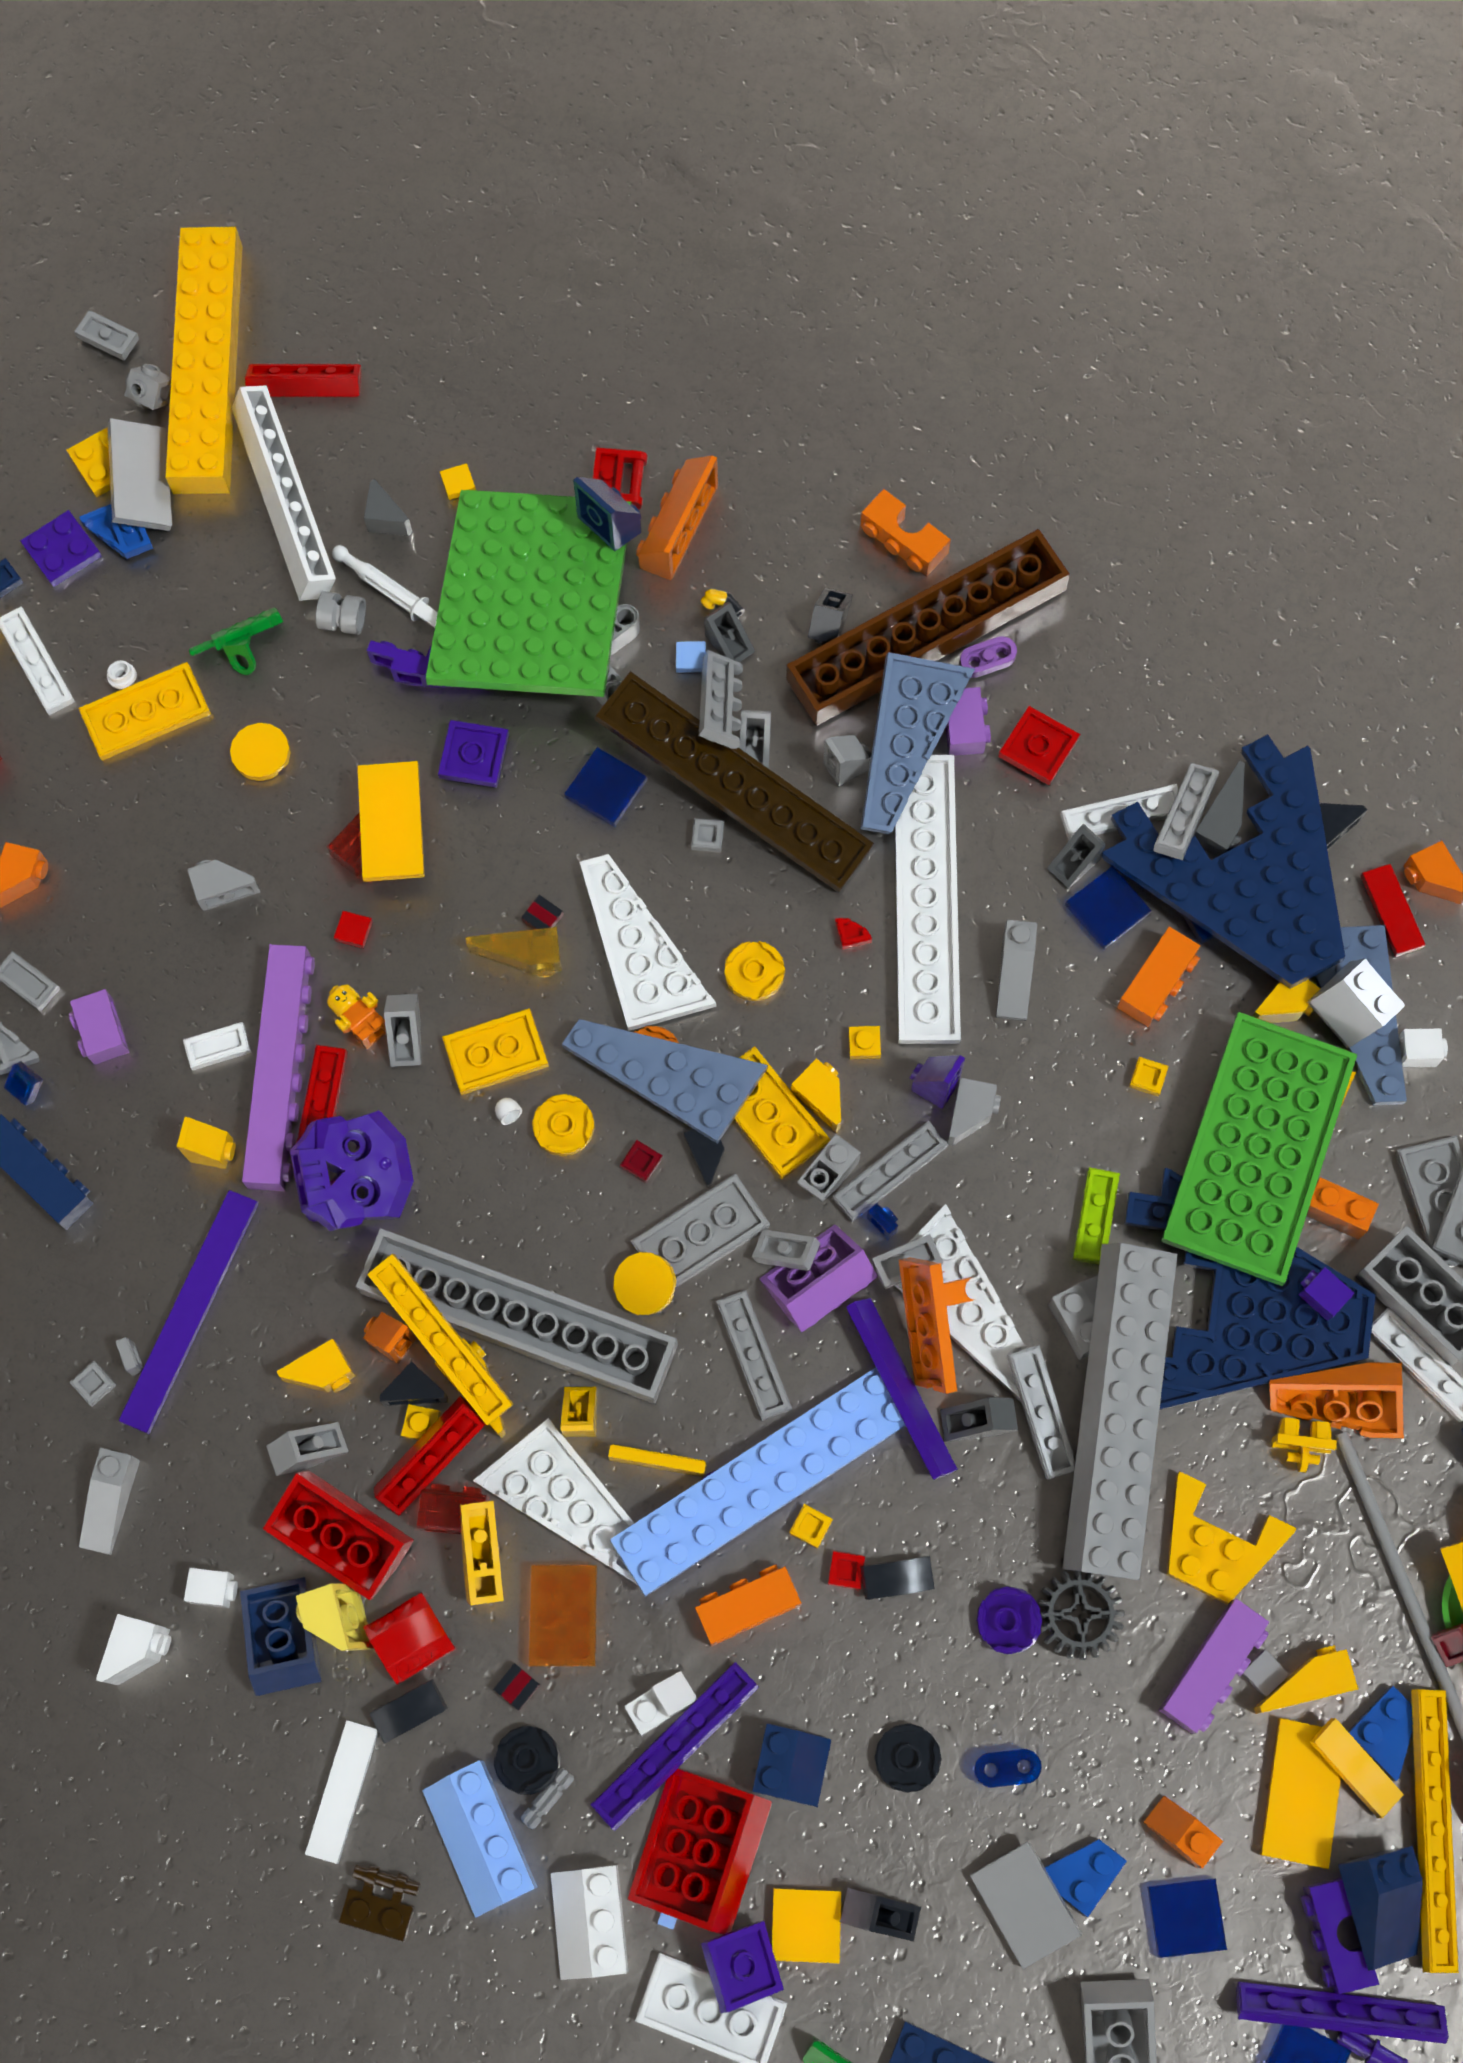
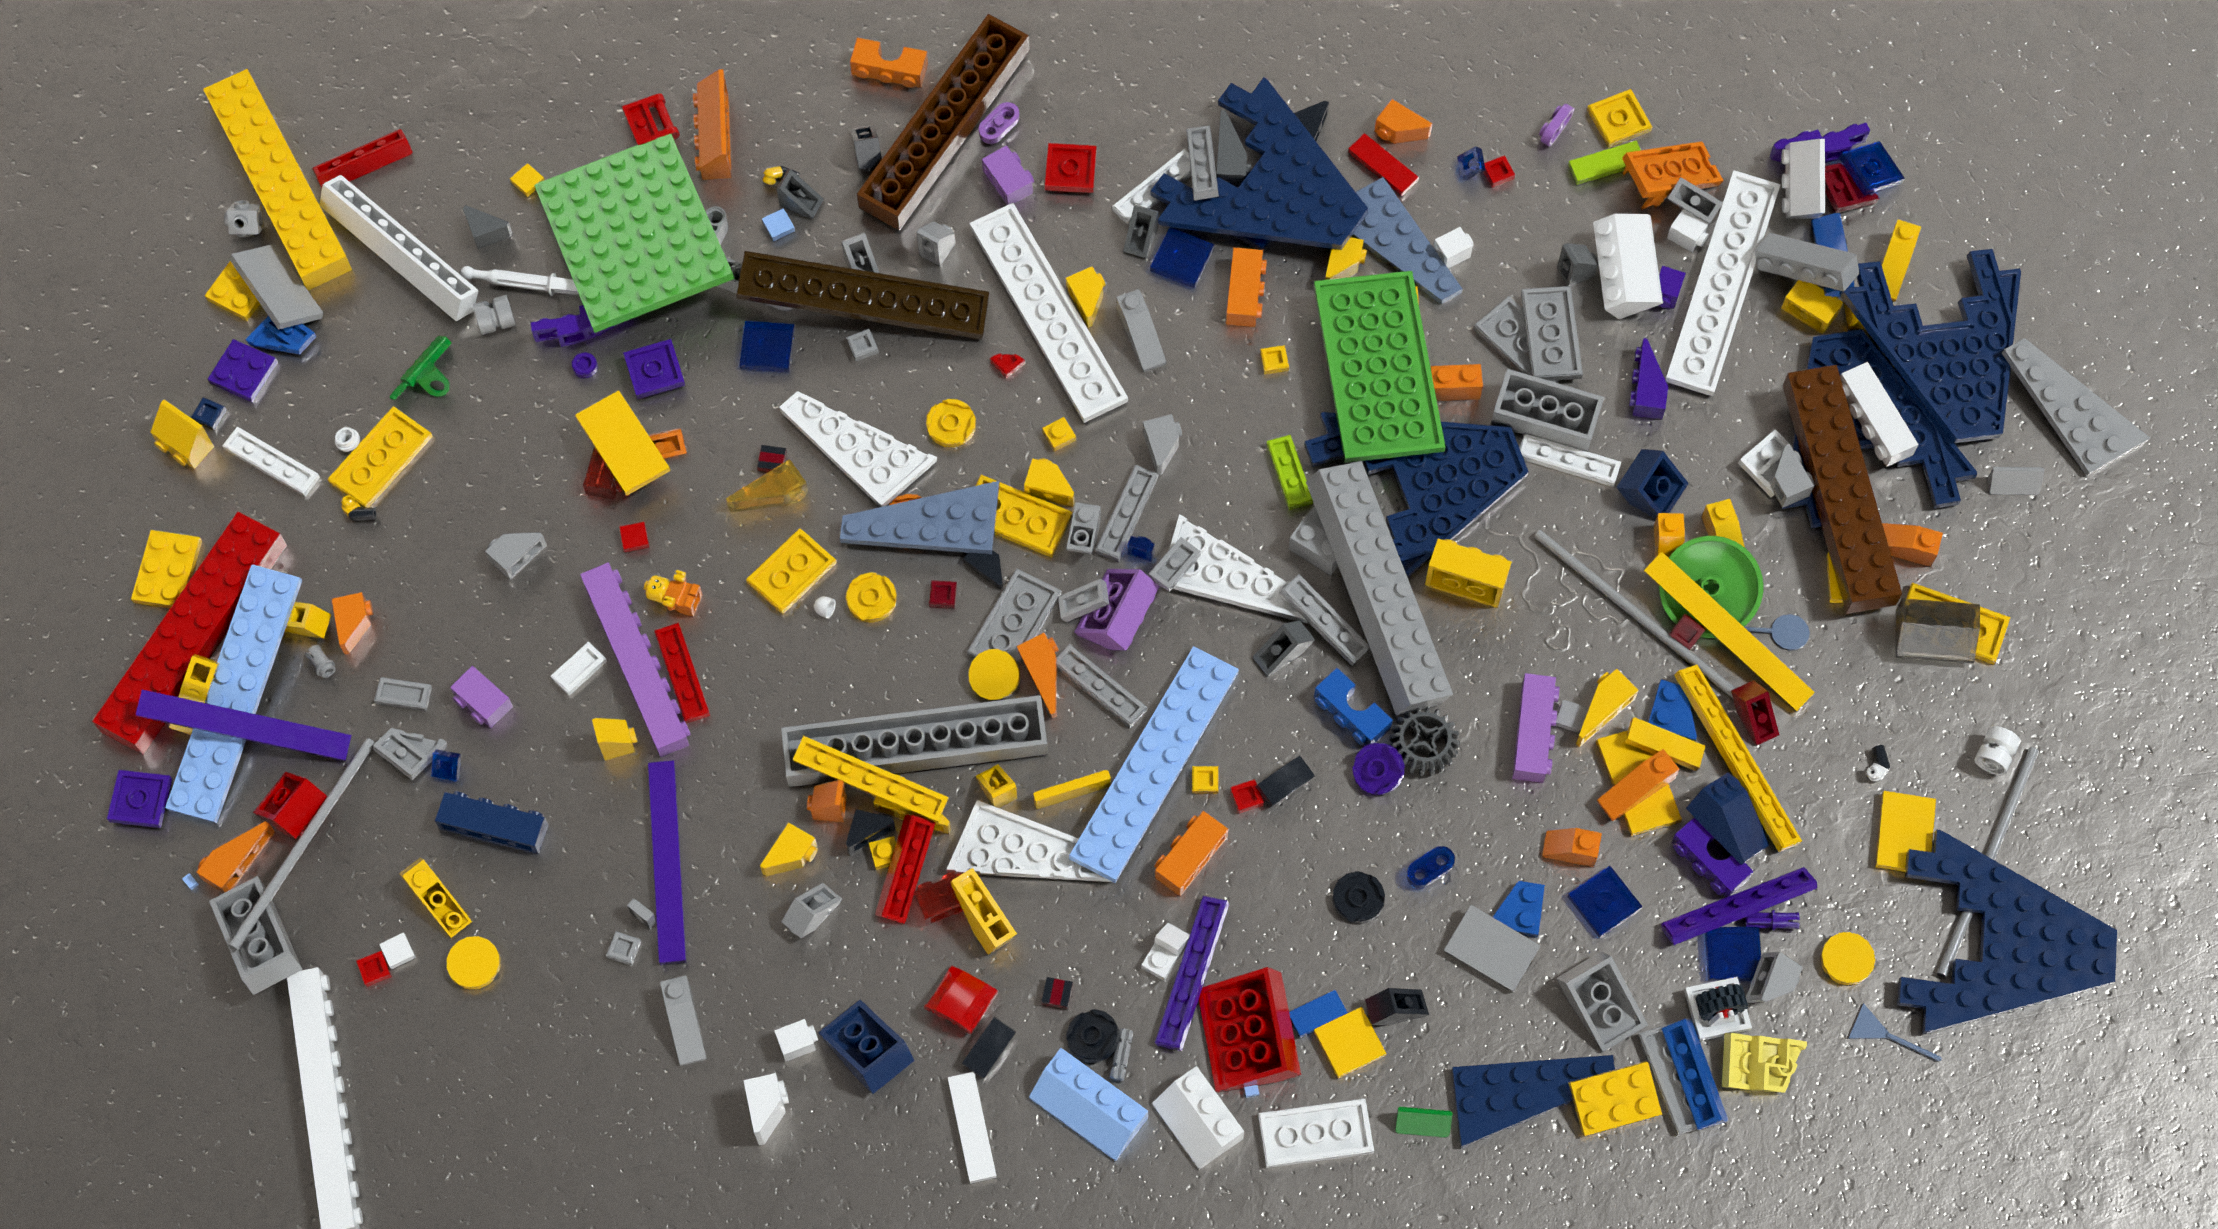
camera: 30 degrees left, 5 degrees down
light grey plate [74,310,139,361] -> none
yellow tile [230,723,291,781] -> none
red slope [263,1470,414,1600] -> none
dark purple brick [290,1110,414,1231] -> none
light yellow slope [296,1583,373,1651] -> none
dark brown plate [339,1864,421,1942] -> none
light grey slope [384,994,422,1067] -> none
clear orange plate [529,1565,598,1667] -> none
dark blue slope [573,477,642,551] -> none
light grey hinge [699,650,743,749] -> none
dark purple plate [701,1921,784,2013] -> none
dark blue slope [752,1724,831,1807] -> none
dark purple tile [846,1298,958,1480] -> none
sand blue wing [860,652,975,834] -> none
orange piece [899,1257,976,1394] -> none
dark purple slope [910,1055,965,1109] -> none
yellow wing [1167,1471,1296,1604] -> none
orange wedge [1269,1362,1404,1438] -> none
yellow hips [1271,1417,1337,1473] -> none
dark purple brick [1298,1267,1355,1321] -> none
light grey slope [1308,959,1405,1048] -> none
none -> arm [341,495,377,521]
none -> dark purple tile [572,352,598,379]
none -> orange slope [649,428,687,459]
none -> orange slope [1017,633,1059,719]
none -> yellow slope [1066,266,1106,328]
none -> blue tile [1289,990,1348,1038]
none -> blue arch [1314,668,1393,746]
none -> yellow brick [1425,539,1512,608]
none -> orange slope [1597,749,1679,821]

